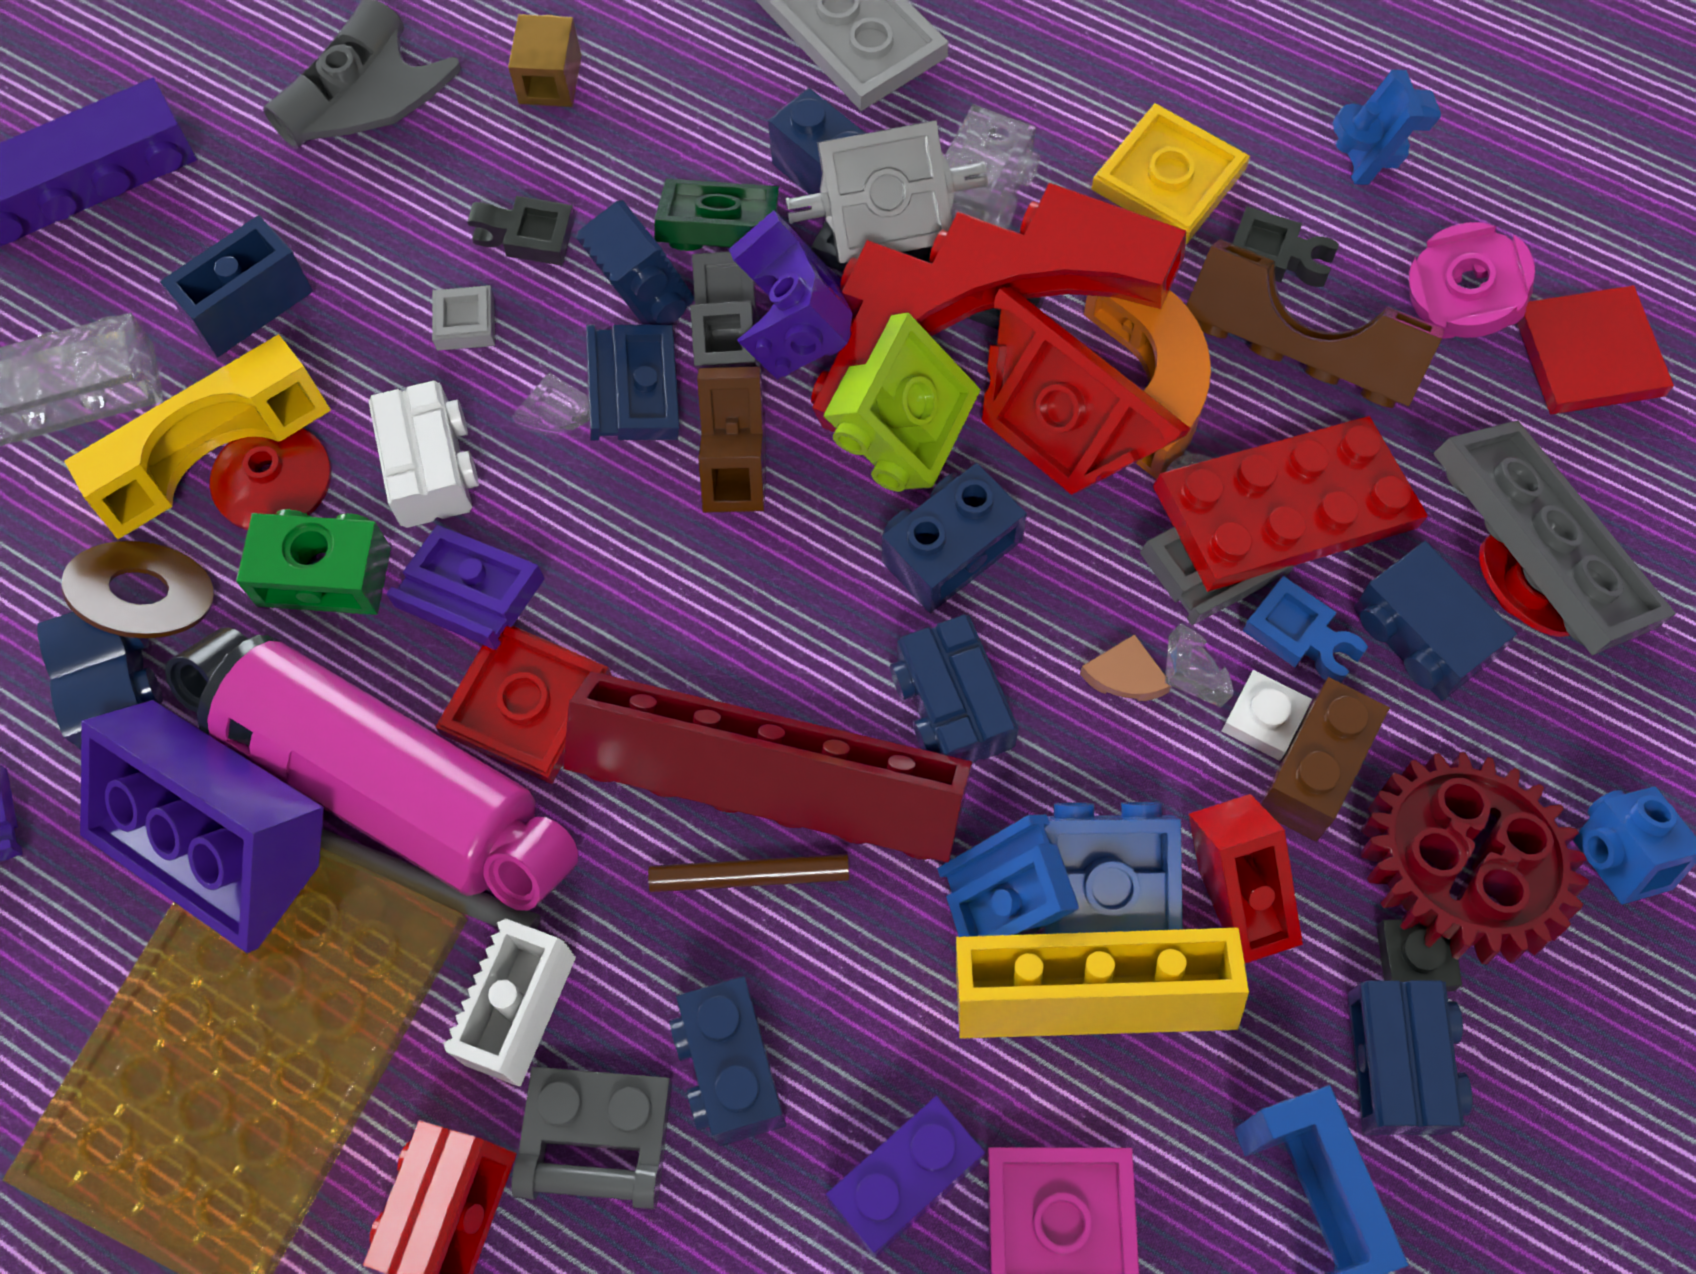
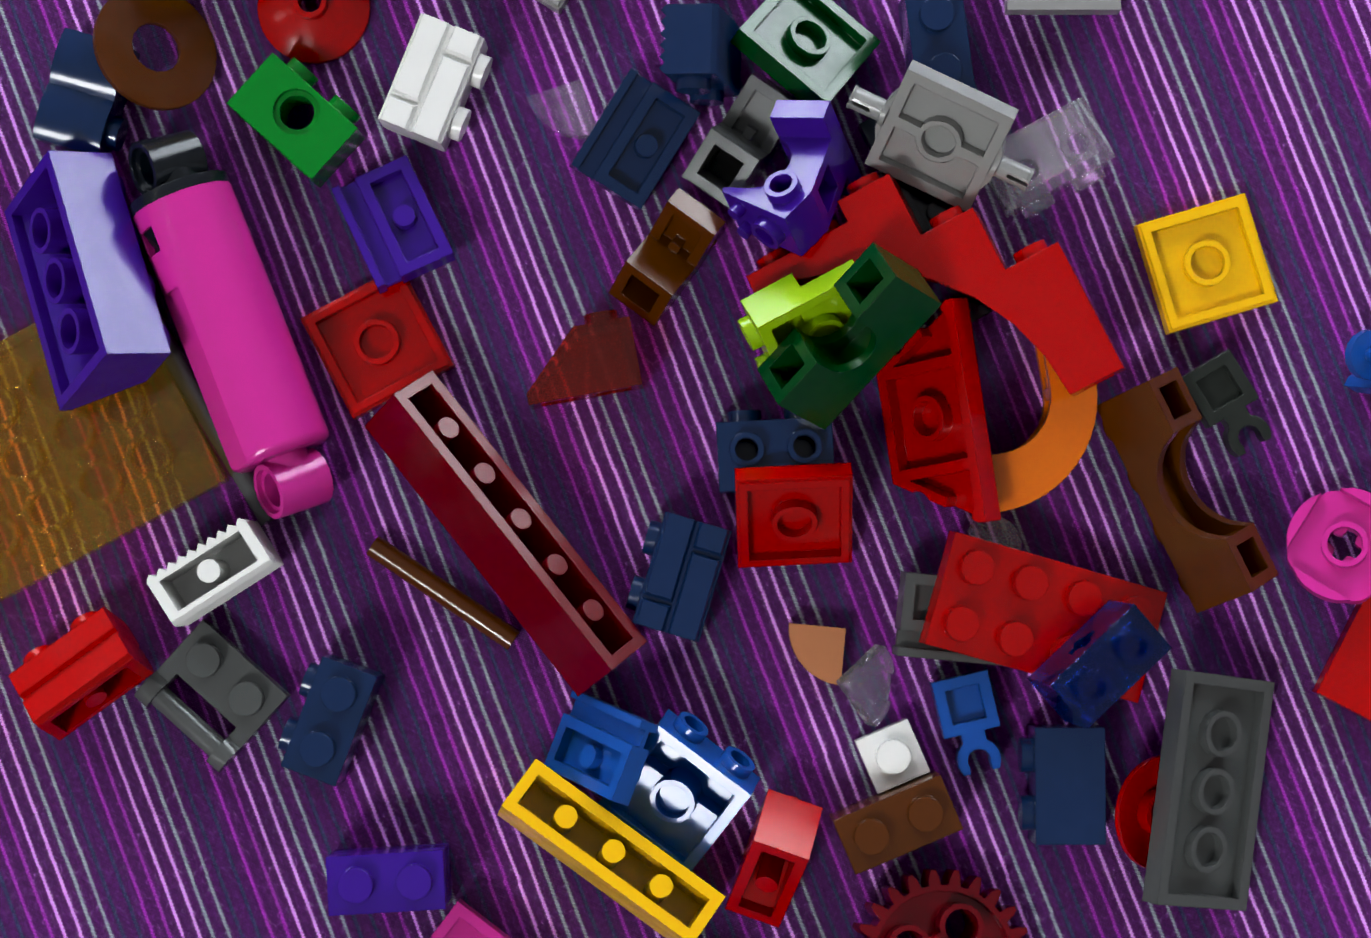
camera: 35 degrees right, 20 degrees up
none -> clear red slope [527,310,643,409]
none -> red tile [734,462,853,568]
none -> dark green arch [757,242,942,430]
none -> clear blue brick [1027,600,1172,728]

